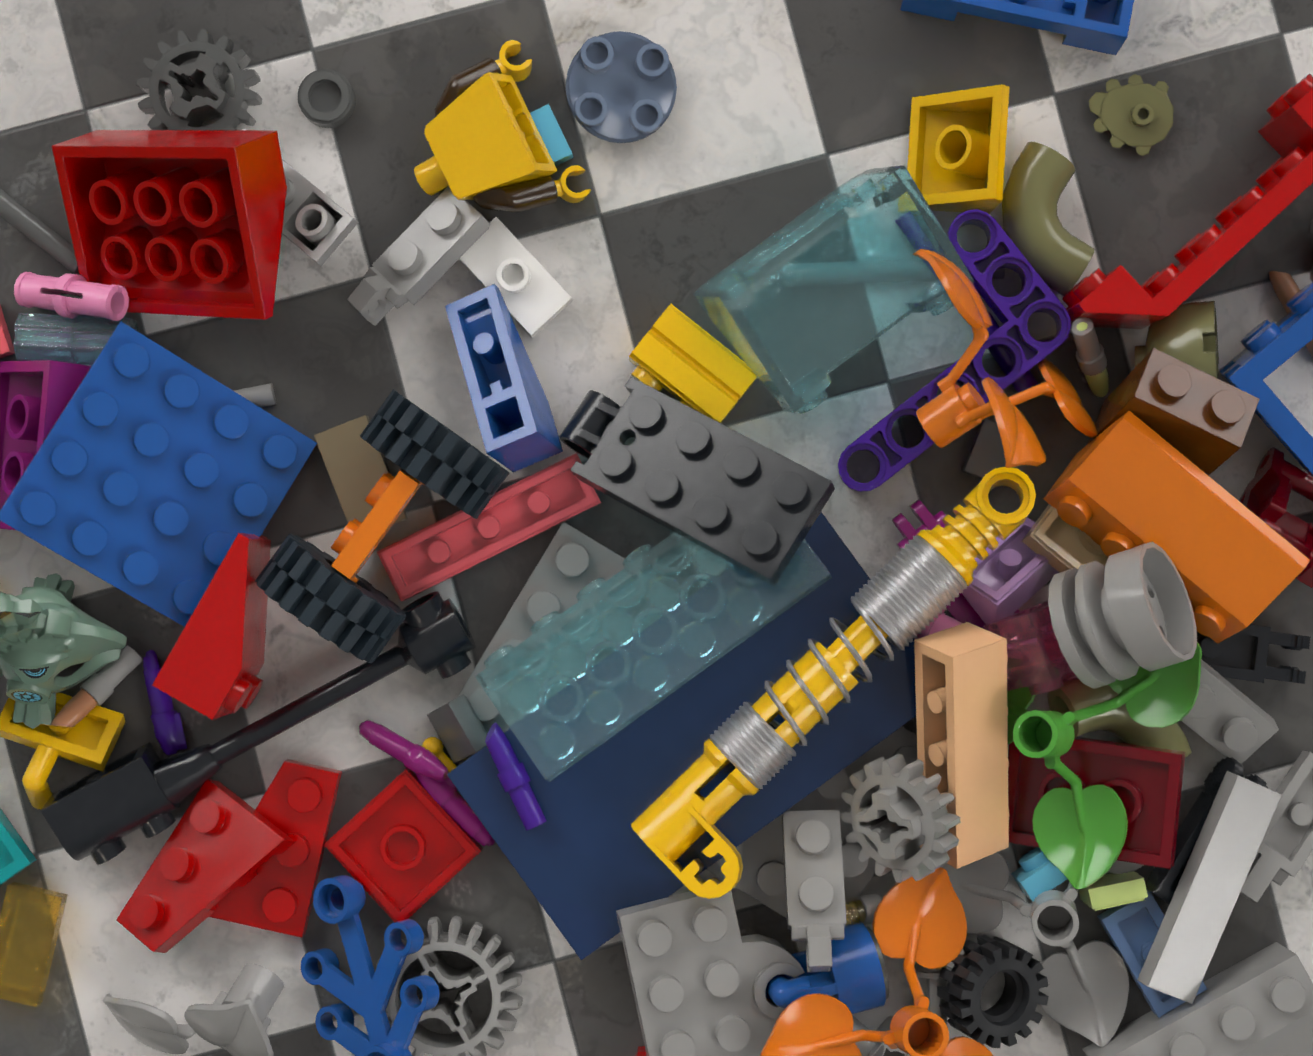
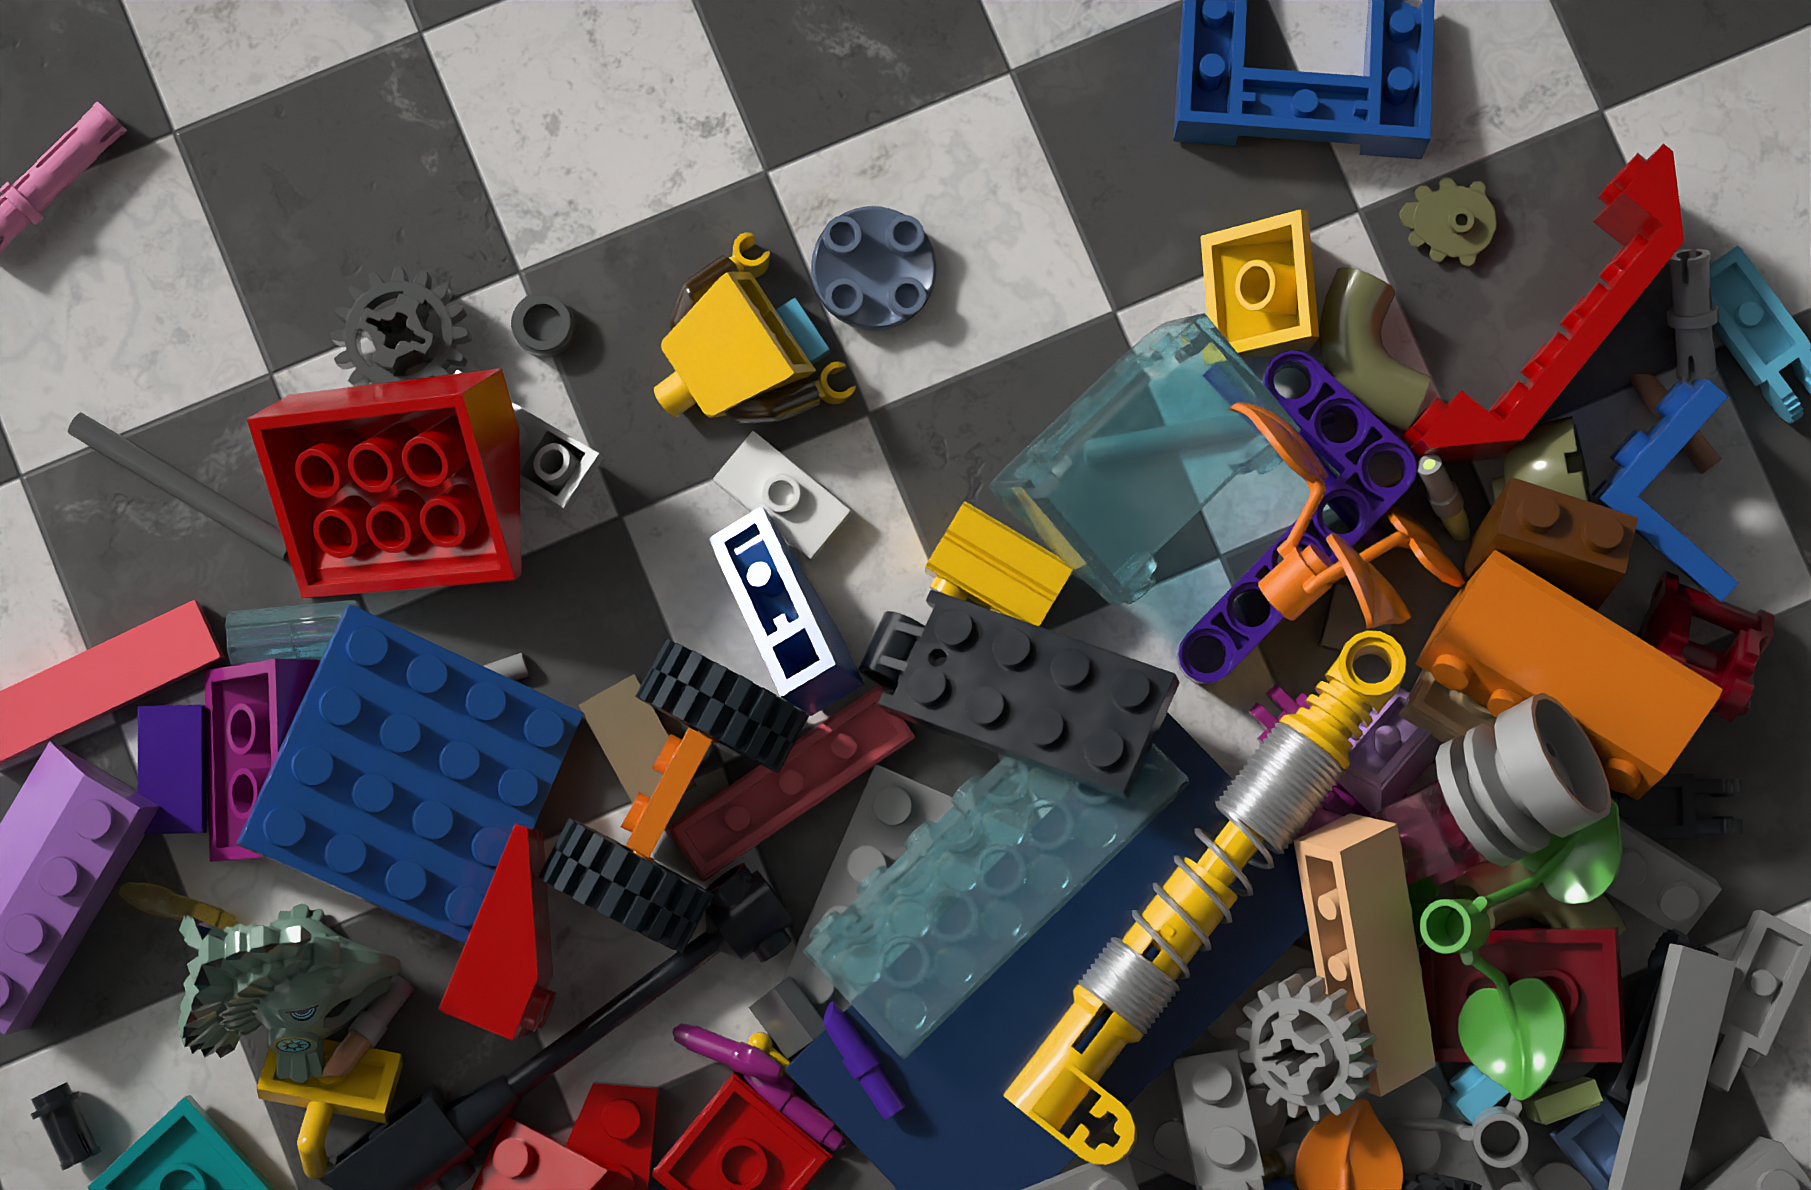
camera: 15 degrees left, 5 degrees down
bright pink pin [14,272,129,321] -> none
dark purple piece [143,650,187,755] -> none
light grey hinge [347,186,490,326] -> none

